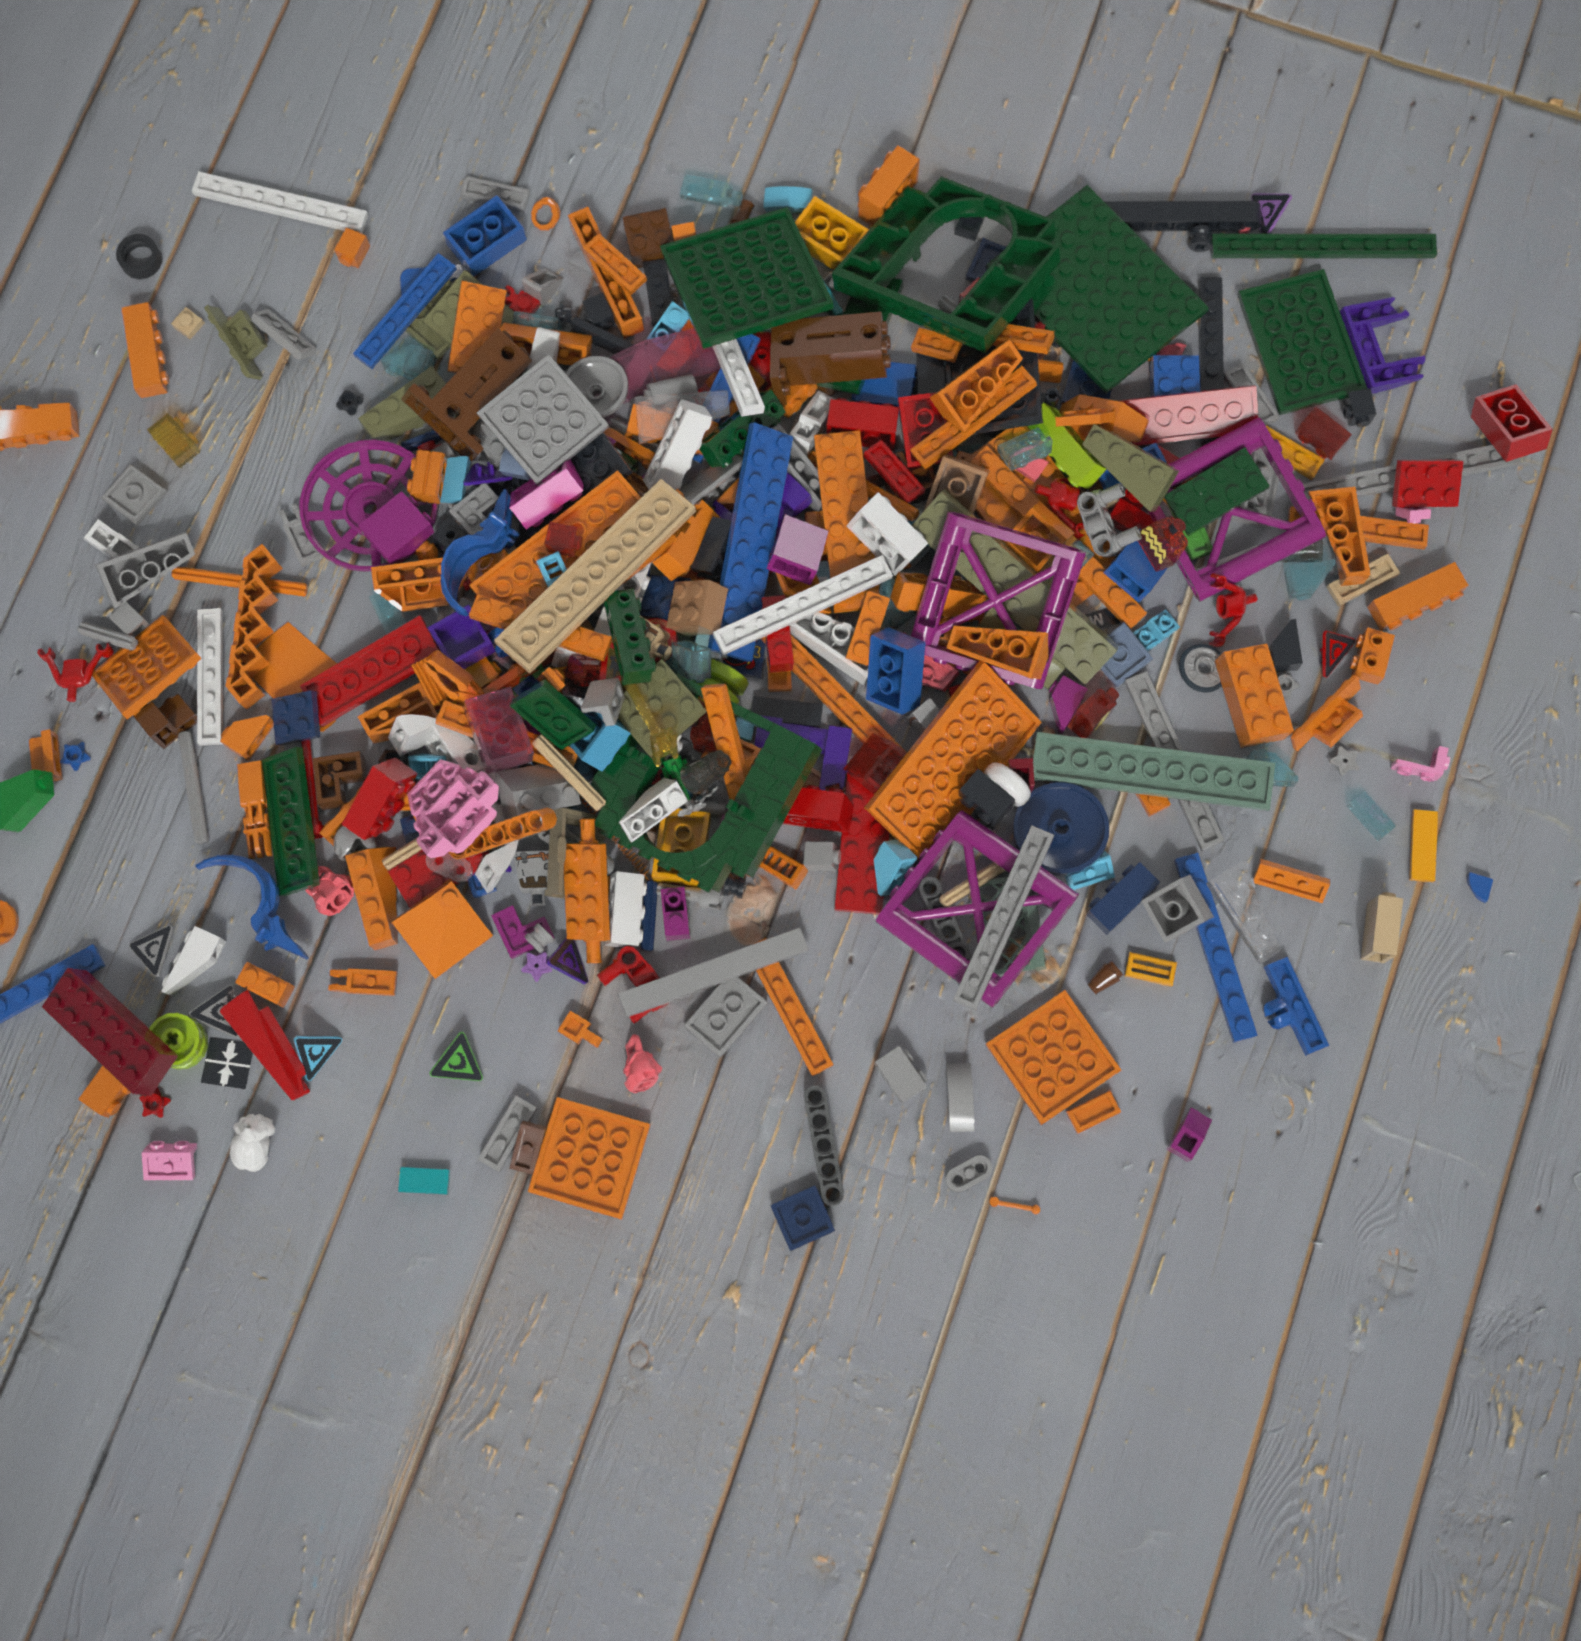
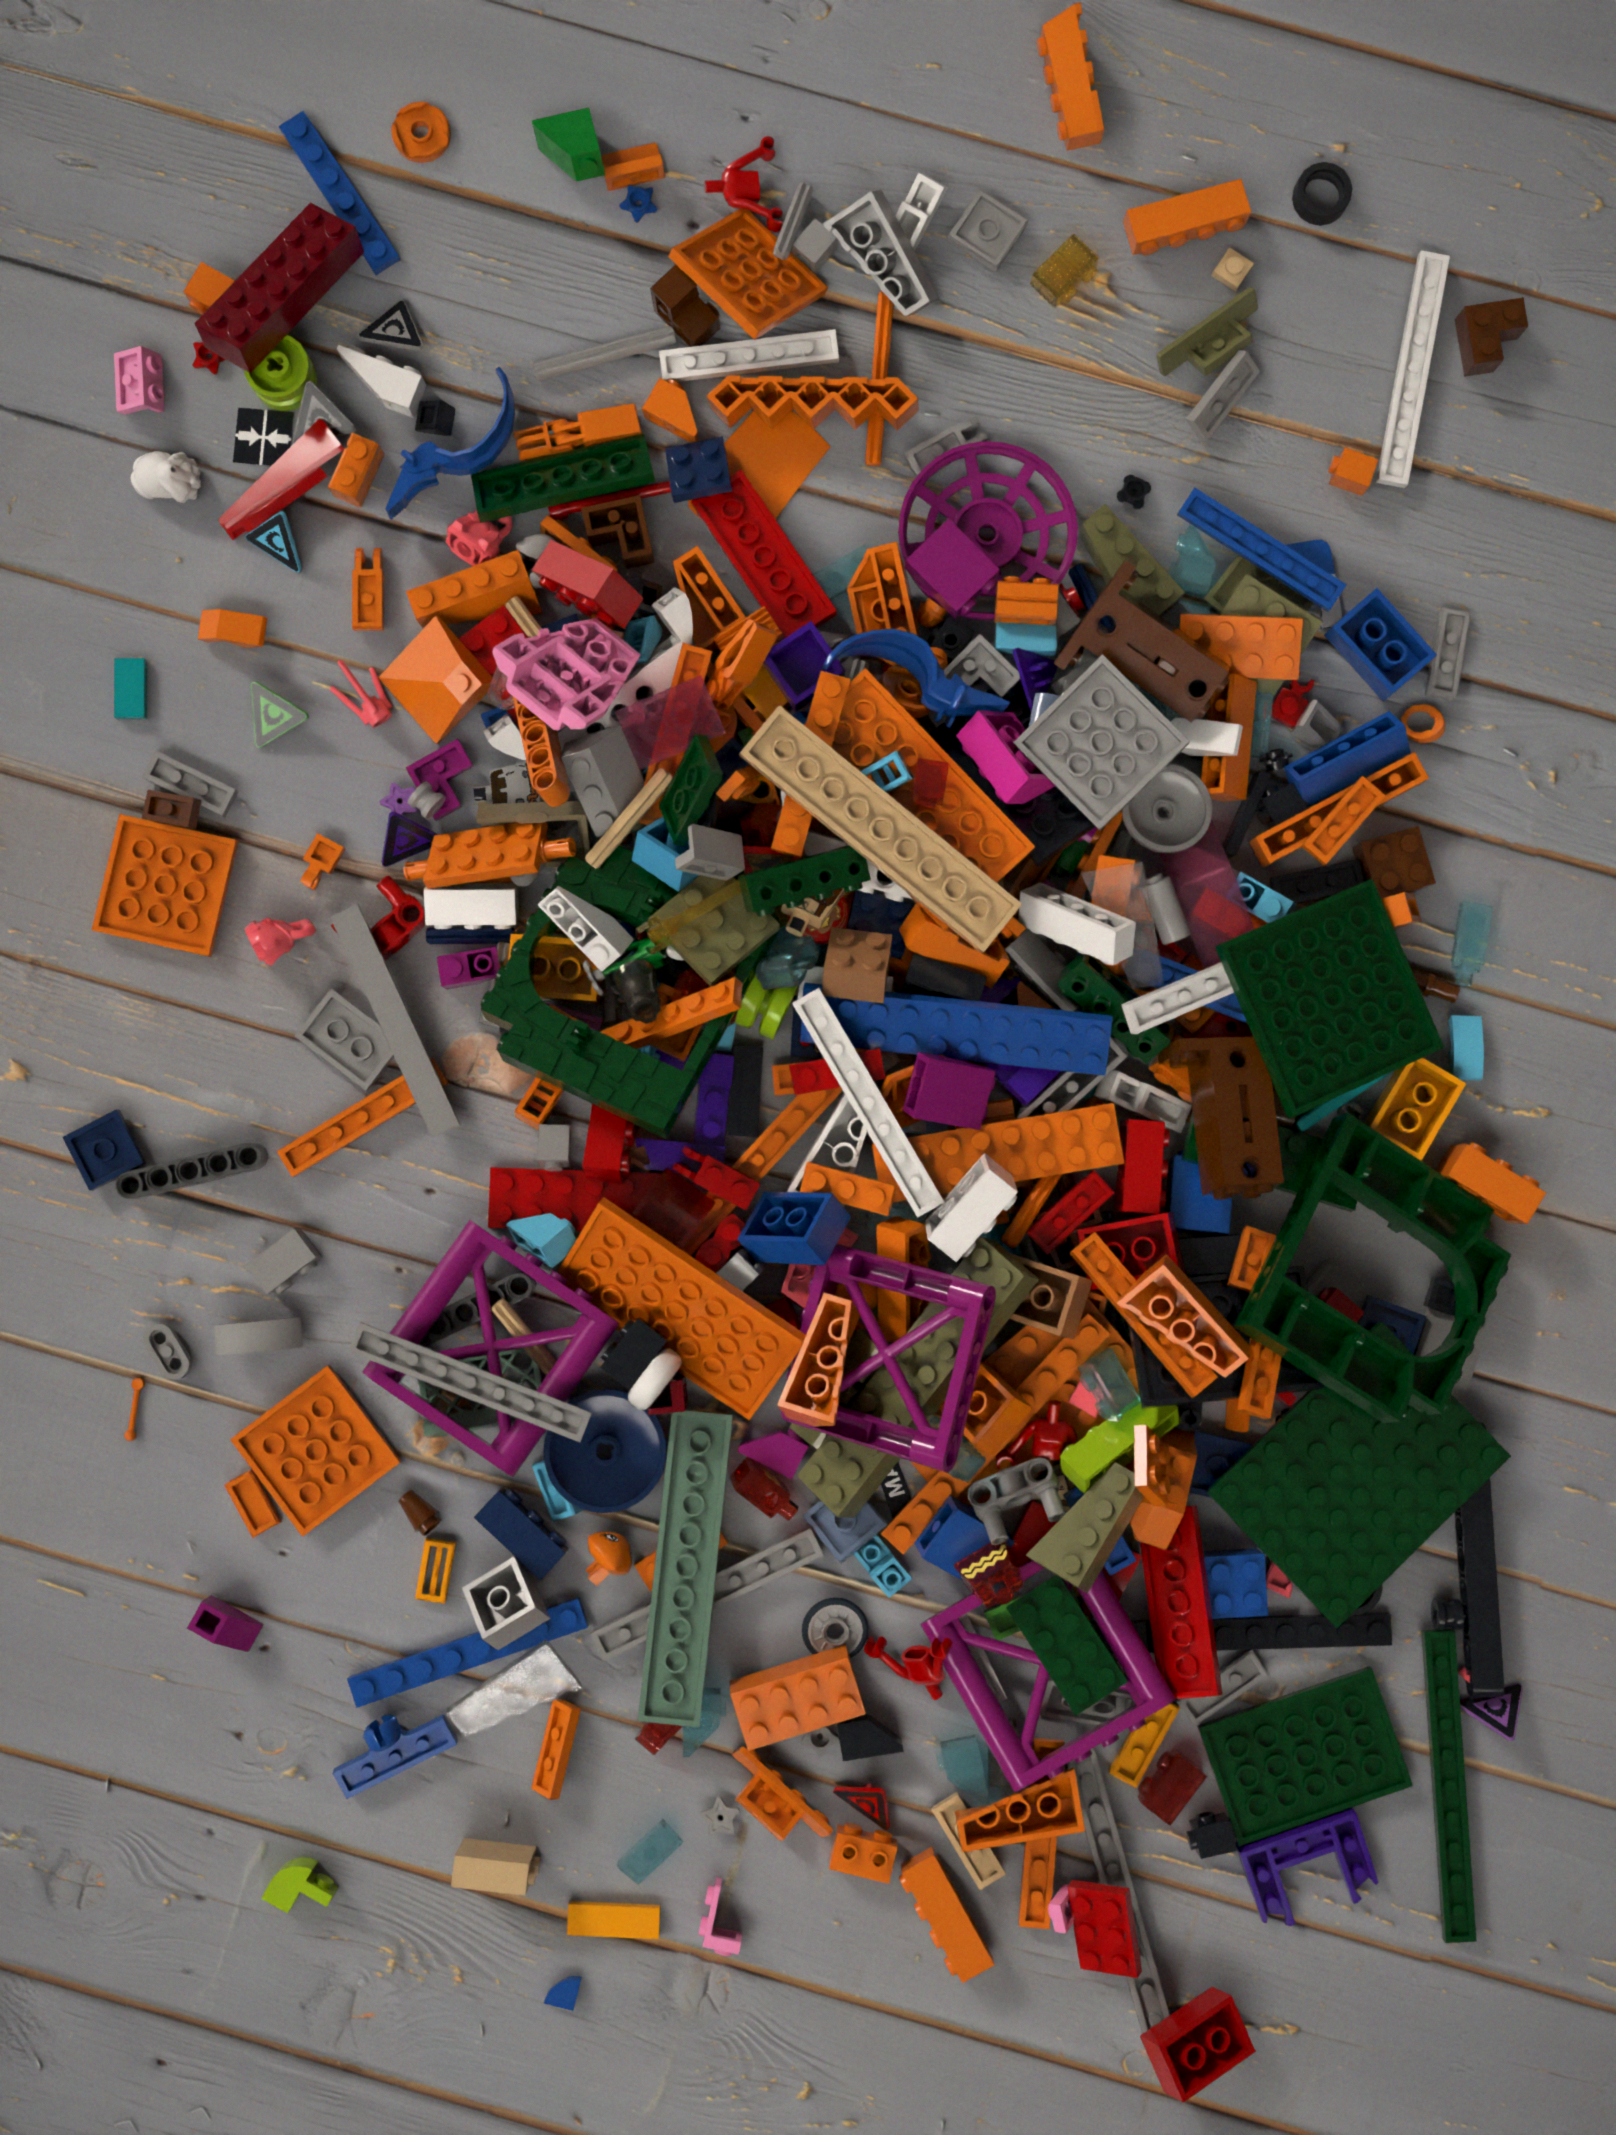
camera: 85 degrees right, 10 degrees up
none -> orange slope [198,609,268,648]
none -> lime brick [261,1857,339,1914]
none -> coral plant [330,660,393,728]
none -> black slope [415,400,455,436]
none -> orange piece [586,1531,632,1586]
none -> clear red leg [635,1722,682,1755]
none -> red hinge [672,1145,760,1210]
none -> red brick [695,1213,746,1273]
none -> blue brick [1284,711,1411,808]
none -> reddish brown brick [1455,297,1528,377]

